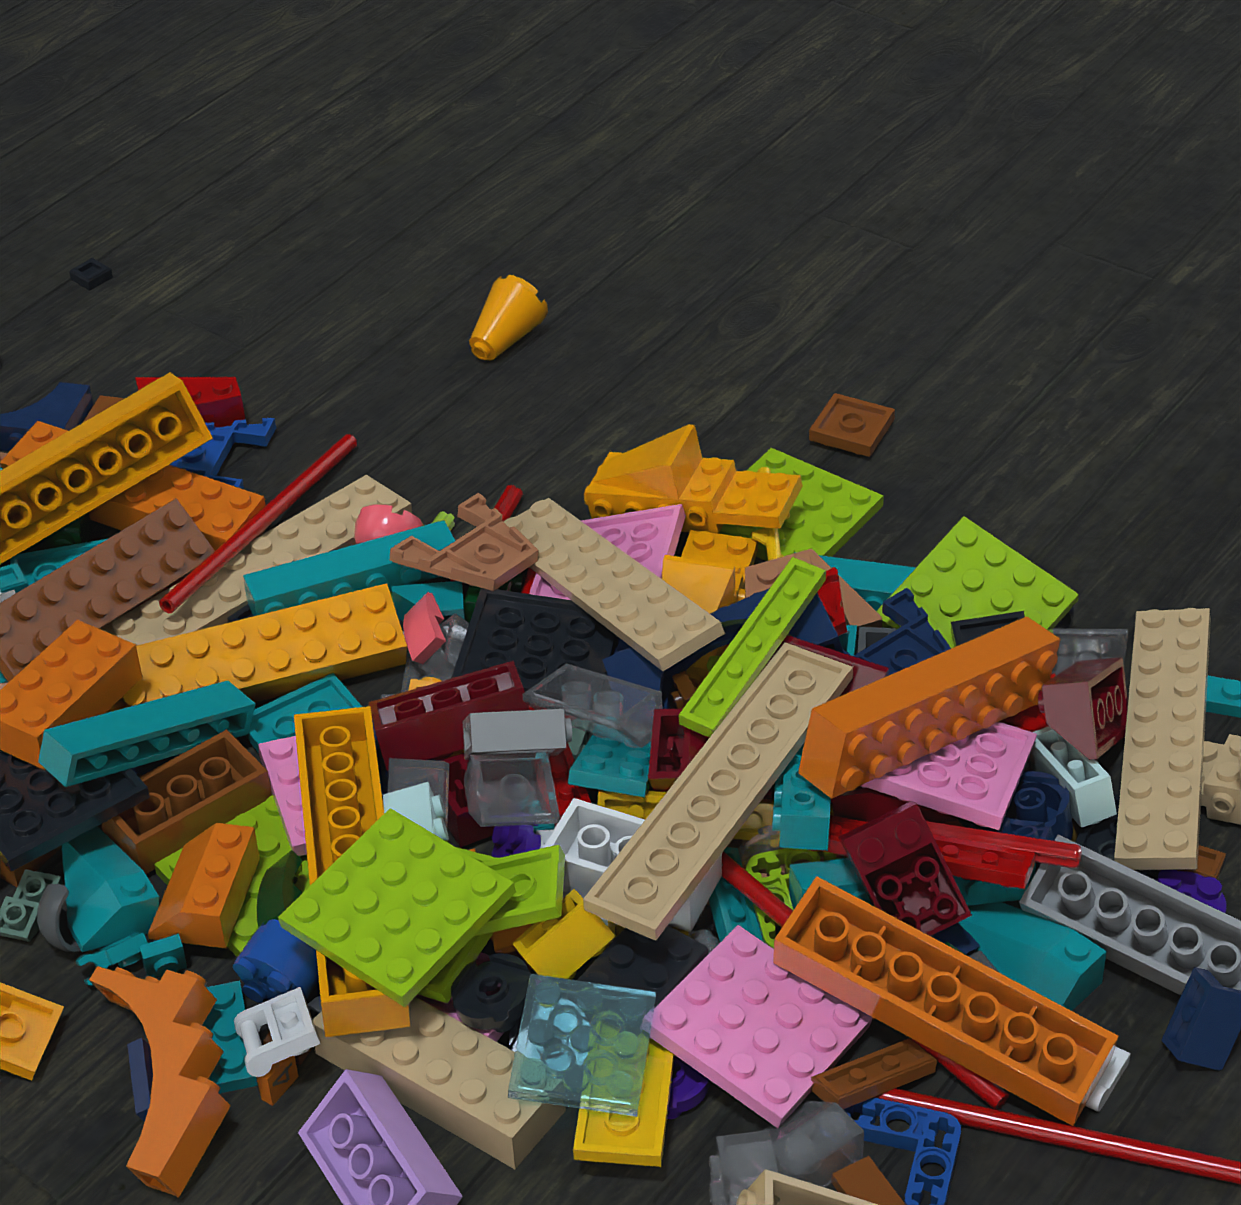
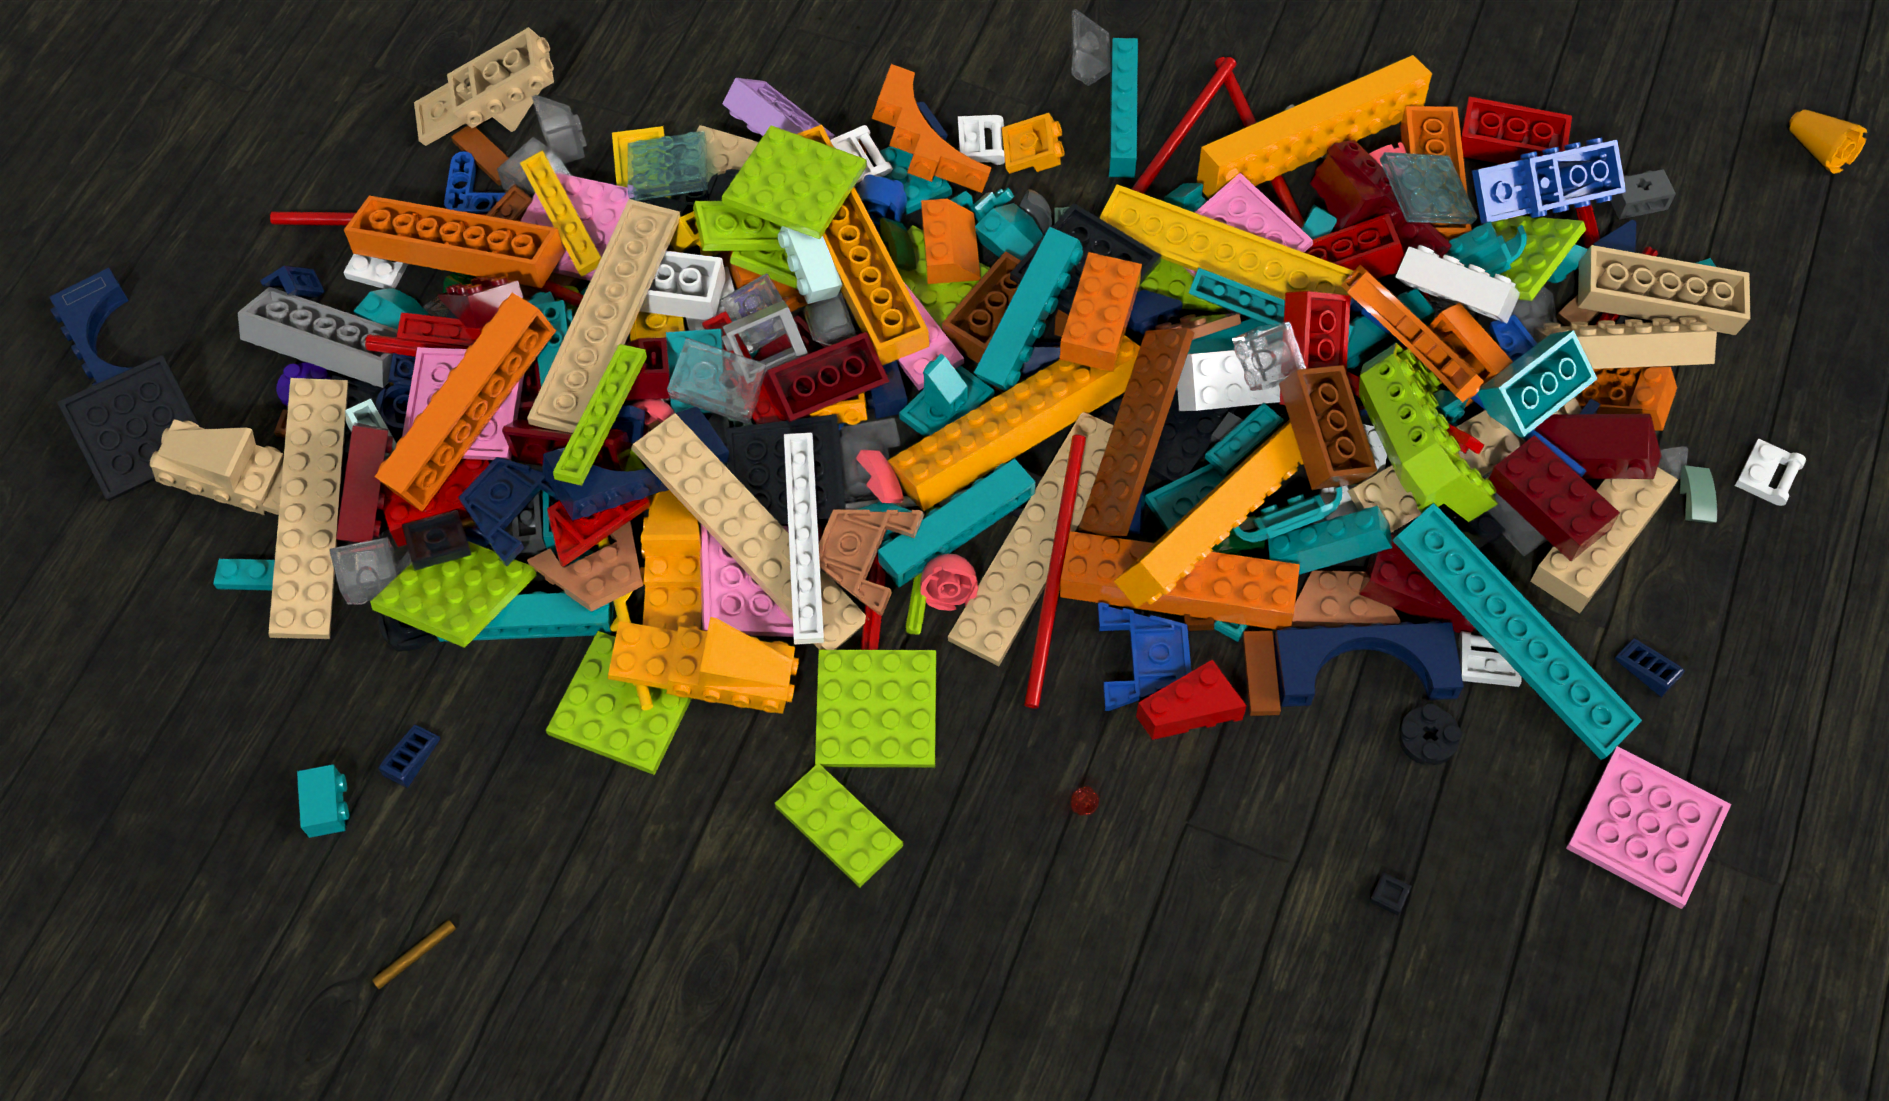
camera: 165 degrees right, 20 degrees up
light orange cone [469,275,548,360] -> none
dark orange plate [809,393,895,457] -> none
none -> teal brick [297,764,349,838]
none -> pearl gold bar [372,920,456,989]
none -> dark blue slope [378,725,440,788]
none -> yellow plate [520,150,602,277]
none -> lime plate [775,763,903,888]
none -> white plate [784,433,824,644]
none -> lime plate [815,650,936,768]
none -> teal slope [923,354,968,419]
none -> white plate [958,115,1005,165]
none -> clear red plate [1071,786,1099,815]

